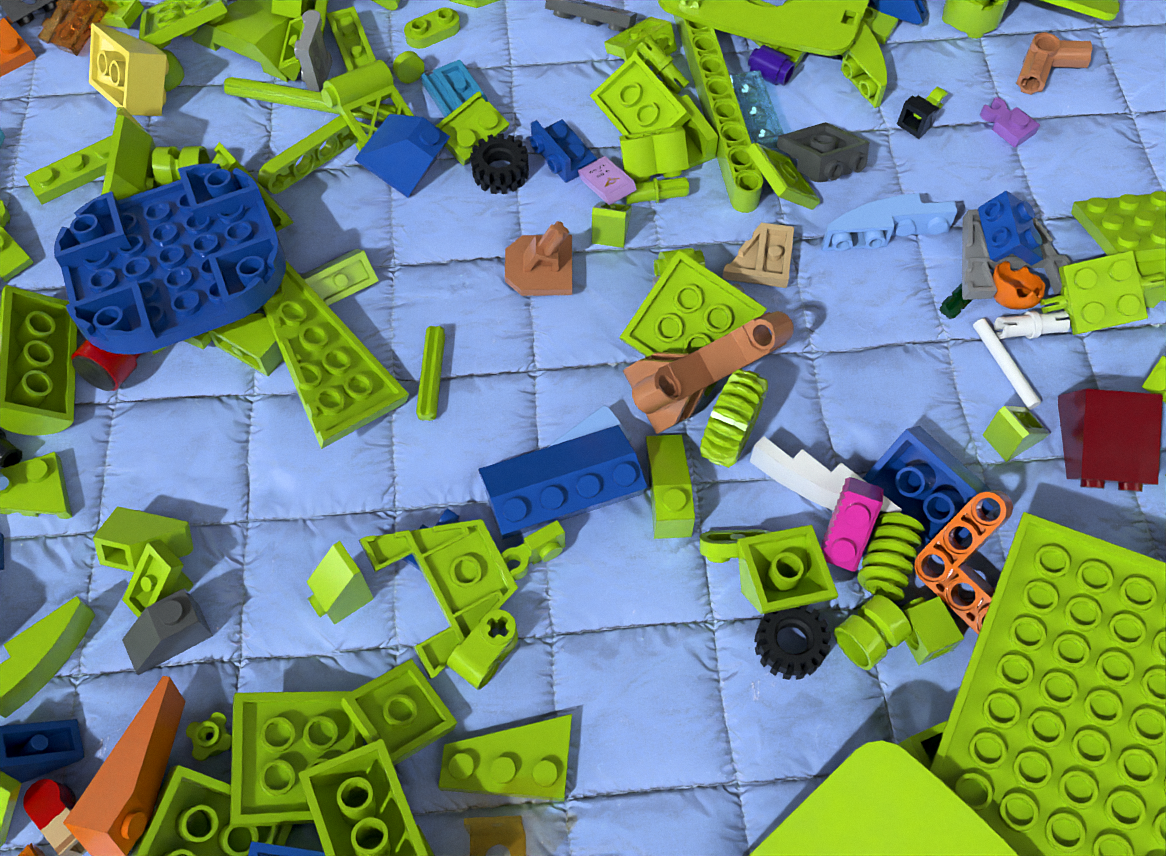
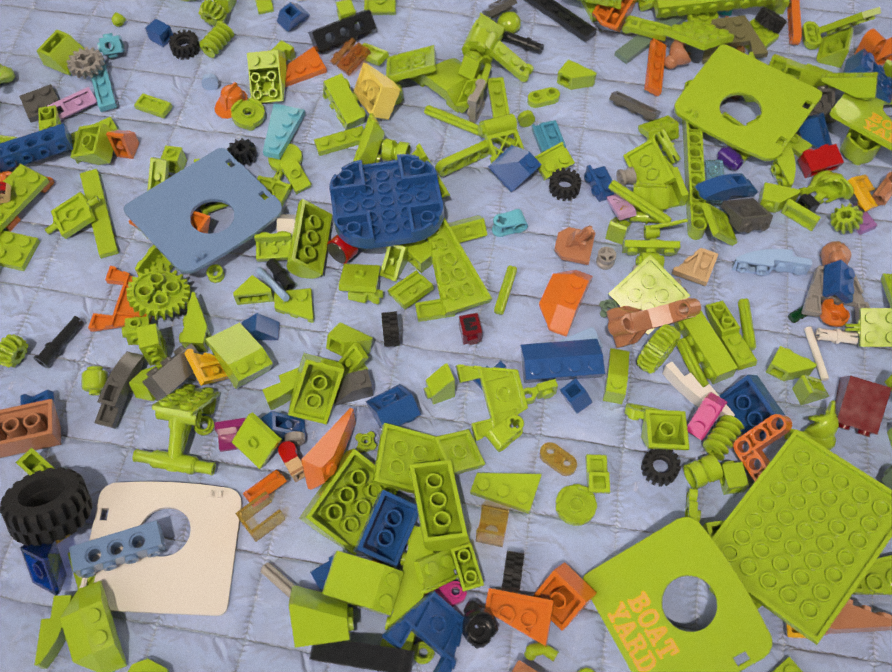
camera: 15 degrees right, 0 degrees up
none -> light grey tile [284,431,305,447]
none -> lime slope [288,352,345,424]
none -> lime wedge [323,73,366,130]
none -> lime plate [339,264,380,293]
none -> lime plate [348,289,383,304]
none -> blue slope [365,384,421,429]
none -> lime slope [380,244,408,282]
none -> black tyre [381,311,400,347]
none -> lime plate [387,270,434,310]
none -> lime tile [415,299,455,322]
none -> dark red brick [459,313,482,345]
none -> medium azure piece [492,209,528,237]
none -> orange wedge [539,270,593,337]
none -> clear yellow plate [539,442,577,476]
none -> lime tile [555,484,597,526]
none -> blue brick [560,378,593,414]
none -> lime slope [585,454,610,494]
none -> light grey wheel [596,247,616,270]
none -> sand green plate [599,299,618,318]
none -> lime axle [608,180,672,224]
none -> light grey wheel [617,167,637,186]
none -> lime plate [622,240,680,256]
none -> lime plant [644,219,688,241]
none -> lime brick [674,311,738,384]
none -> lime axle [677,338,709,388]
none -> lime plate [685,488,701,522]
none -> blue slope [695,173,758,201]
none -> lime slope [705,300,757,370]
none -> lime axle [738,298,756,351]
none -> lime slope [758,182,801,213]
none -> lime slope [766,346,817,381]
none -> lime tile [781,198,821,231]
none -> lime piece [784,400,839,450]
none -> red brick [798,144,844,178]
none -> lime piece [799,170,854,203]
none -> nougat piece [820,241,852,266]
none -> lime gear [830,203,863,235]
none -> yellow plate [847,175,878,211]

